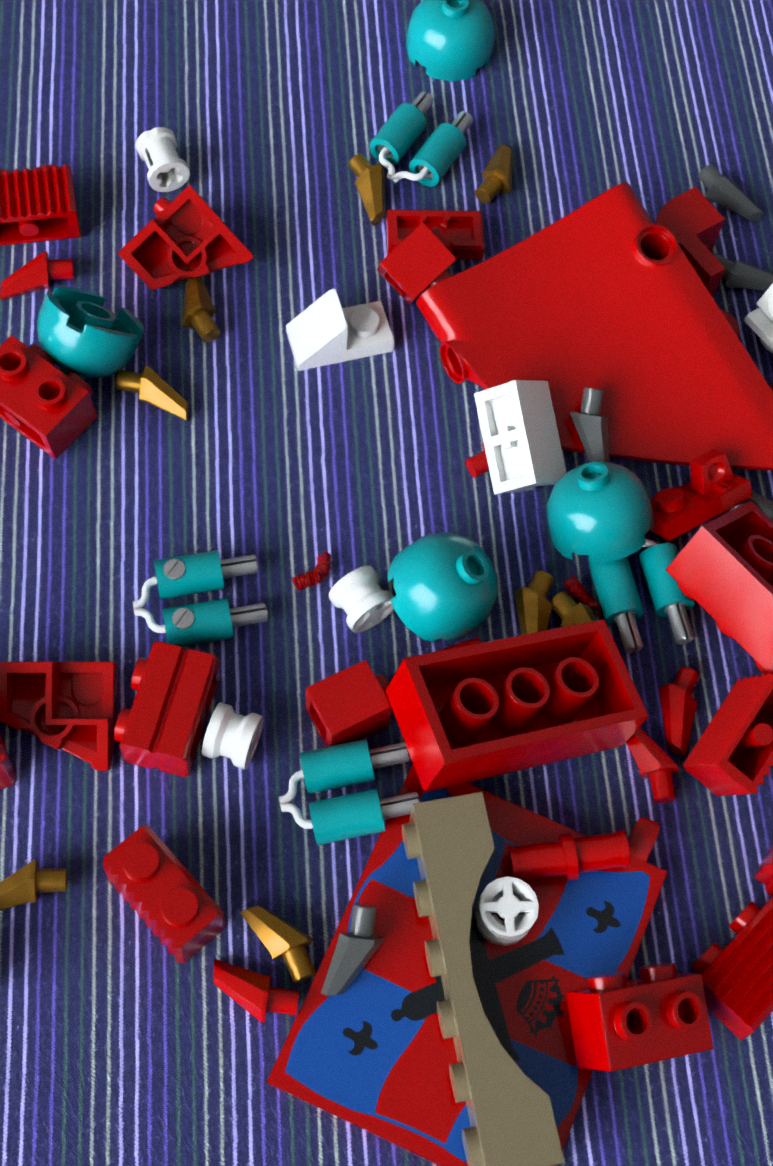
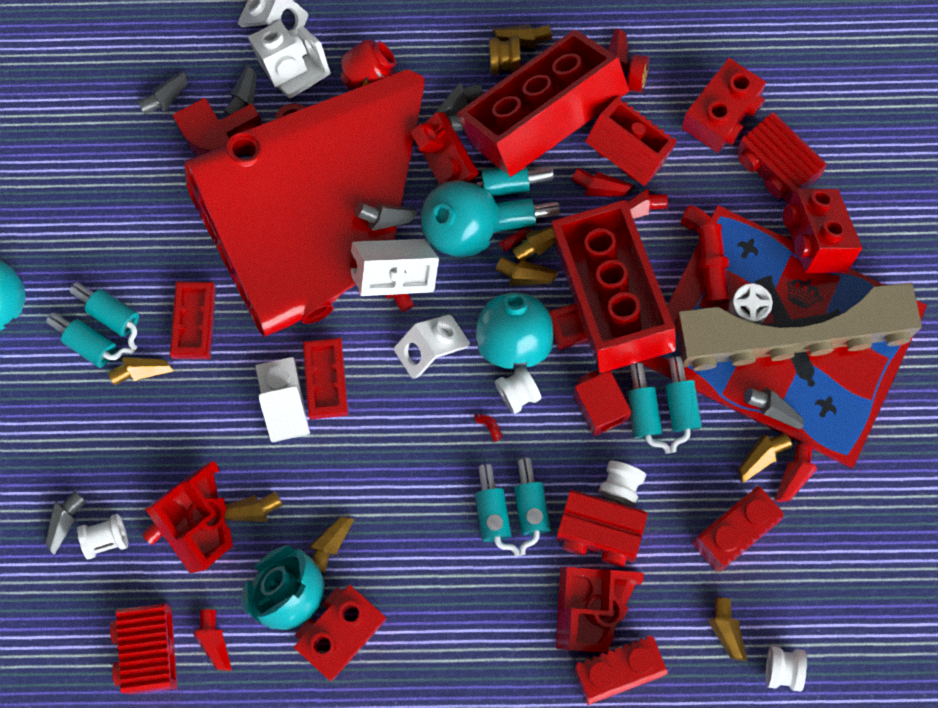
camera: 75 degrees left, 10 degrees up
red brick [377,222,457,306] -> none
pearl gold bar [475,144,513,204] -> none
none -> dark grey bar [45,491,86,555]
none -> red plate [303,338,349,420]
none -> white bracket [394,314,470,379]

